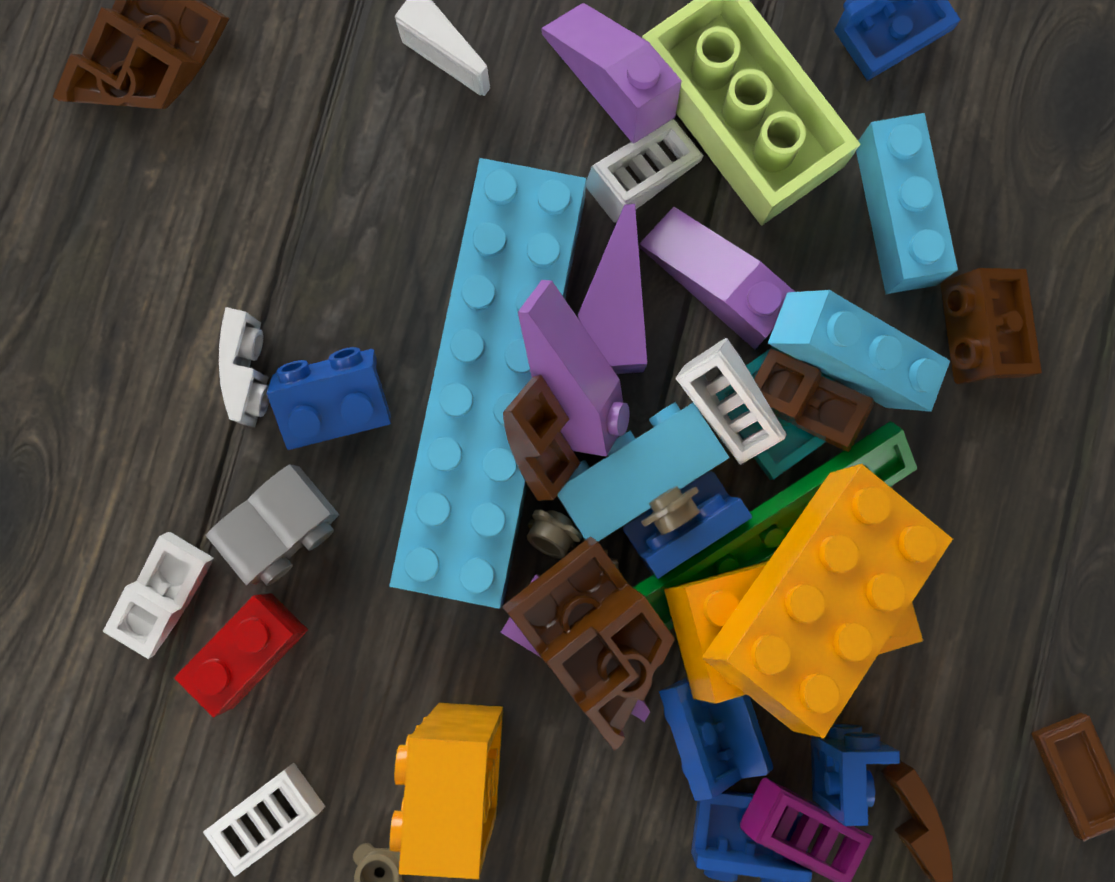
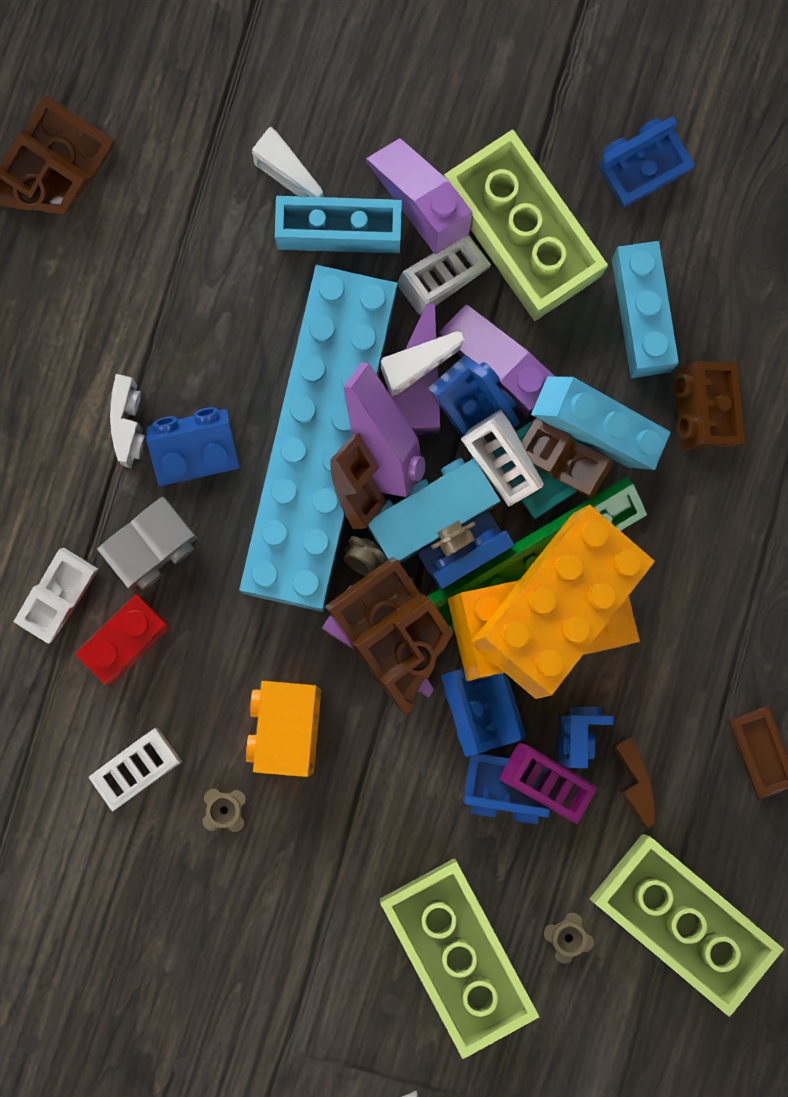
camera: 10 degrees left, 0 degrees up
none -> medium azure brick [275,196,402,254]
none -> white slope [381,331,464,397]
none -> blue bracket [428,355,520,438]

